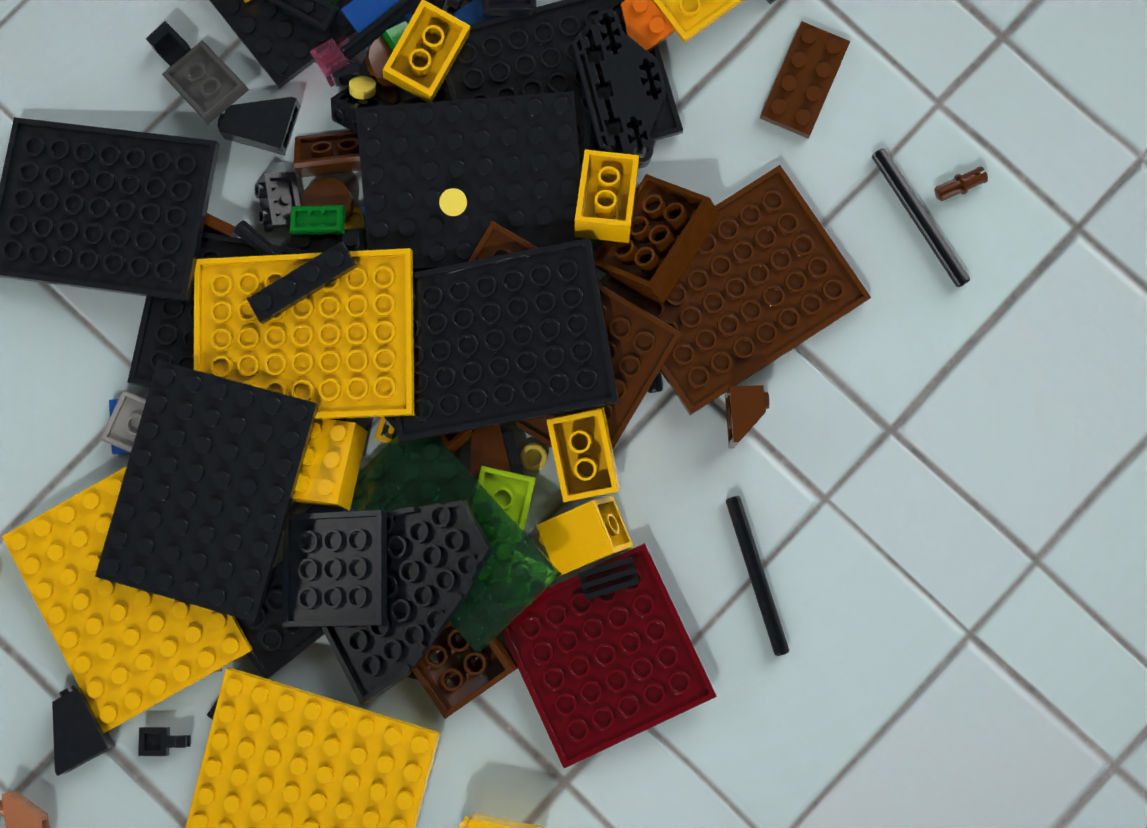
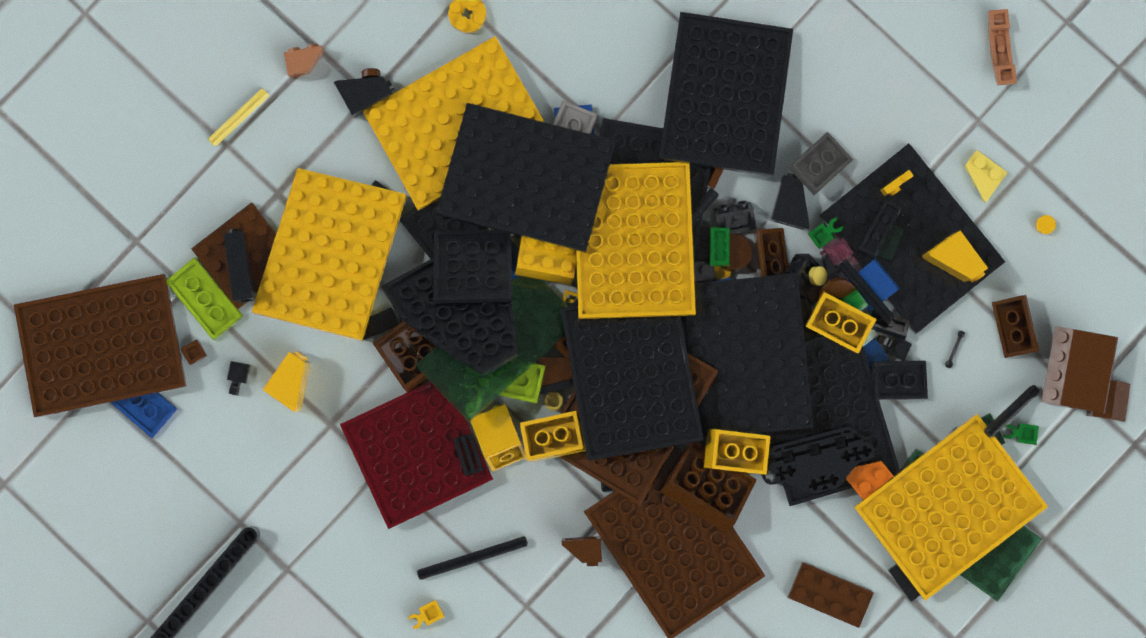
camera: 90 degrees right, 5 degrees up
black plate [138,727,191,756] -> none
black panel [146,21,191,67] -> none
black plate [247,241,357,324] -> none
light yellow tile [439,188,467,217] -> none
none -> reddish brown tile [361,68,381,78]
none -> black tile [363,307,399,340]
none -> yellow plate [408,599,445,629]
none -> green plate [808,217,844,249]

